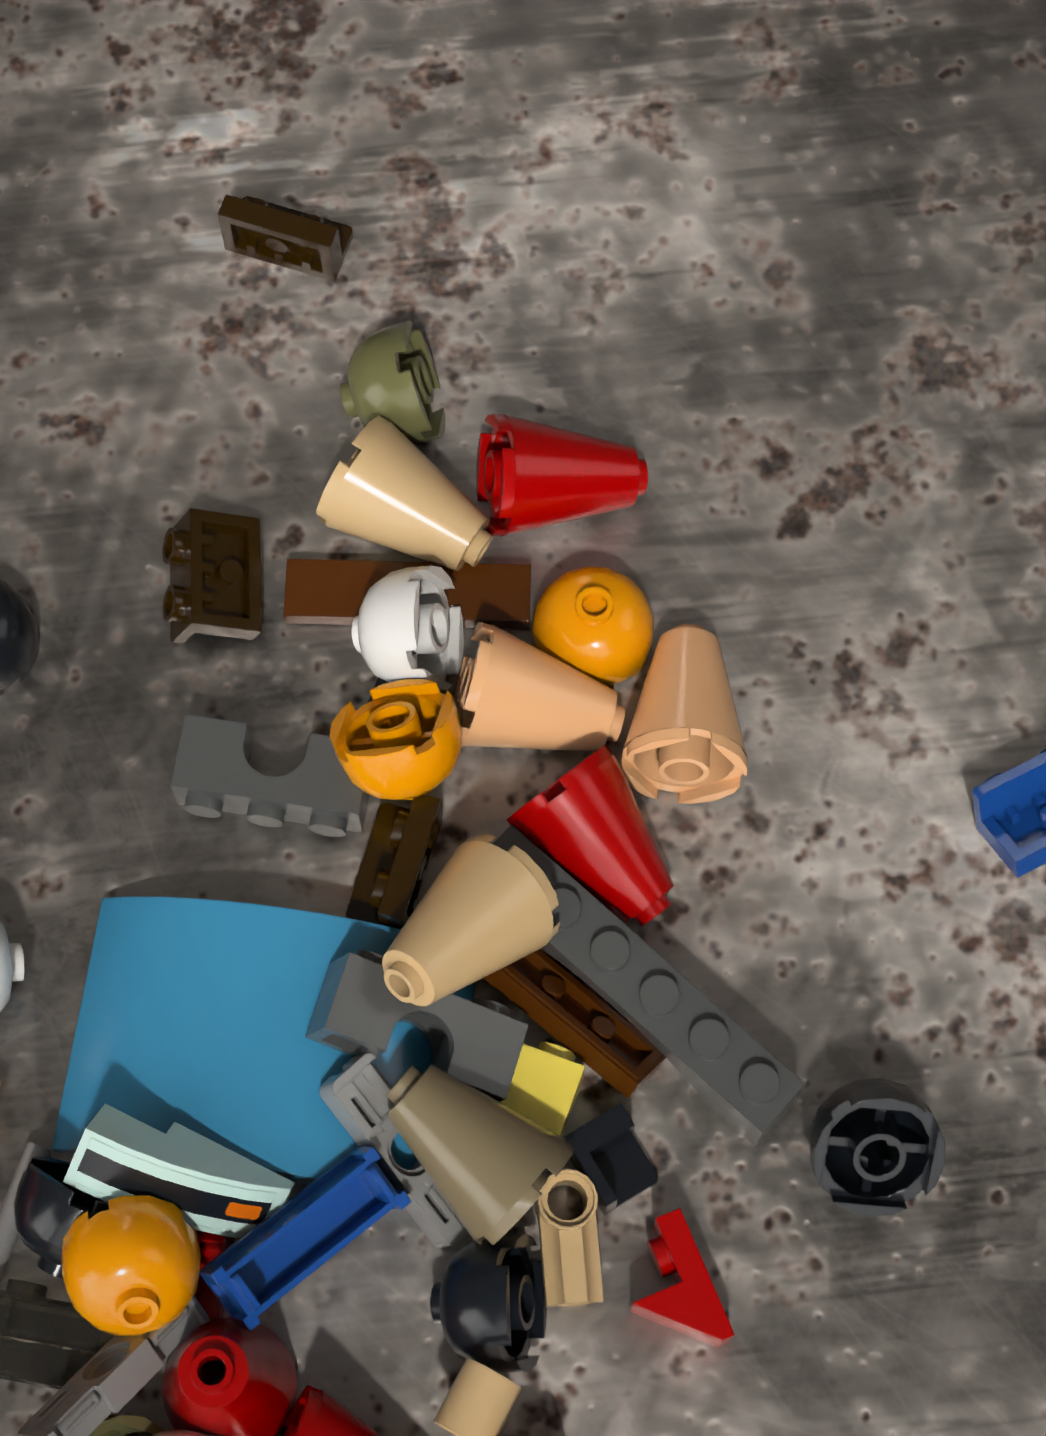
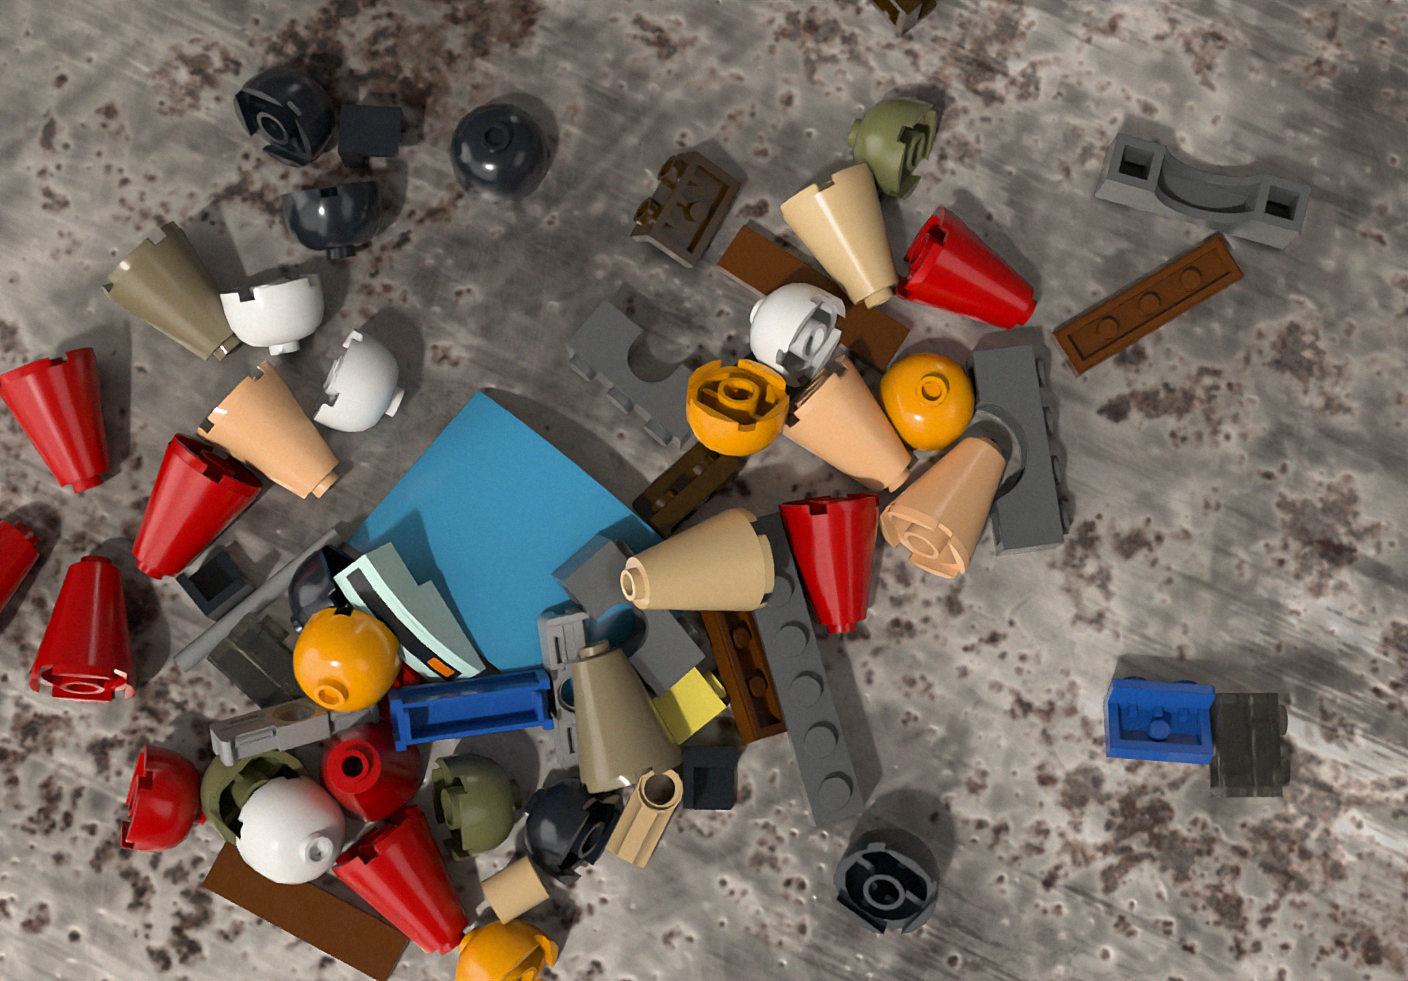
camera: 25 degrees right, 10 degrees up
red slope [630,1208,735,1347] -> none
none -> olive cylinder [431,753,522,861]
none -> dark grey arch [966,344,1070,557]
none -> reddish brown tile [1050,235,1245,378]
none -> dark grey arch [1094,133,1312,249]

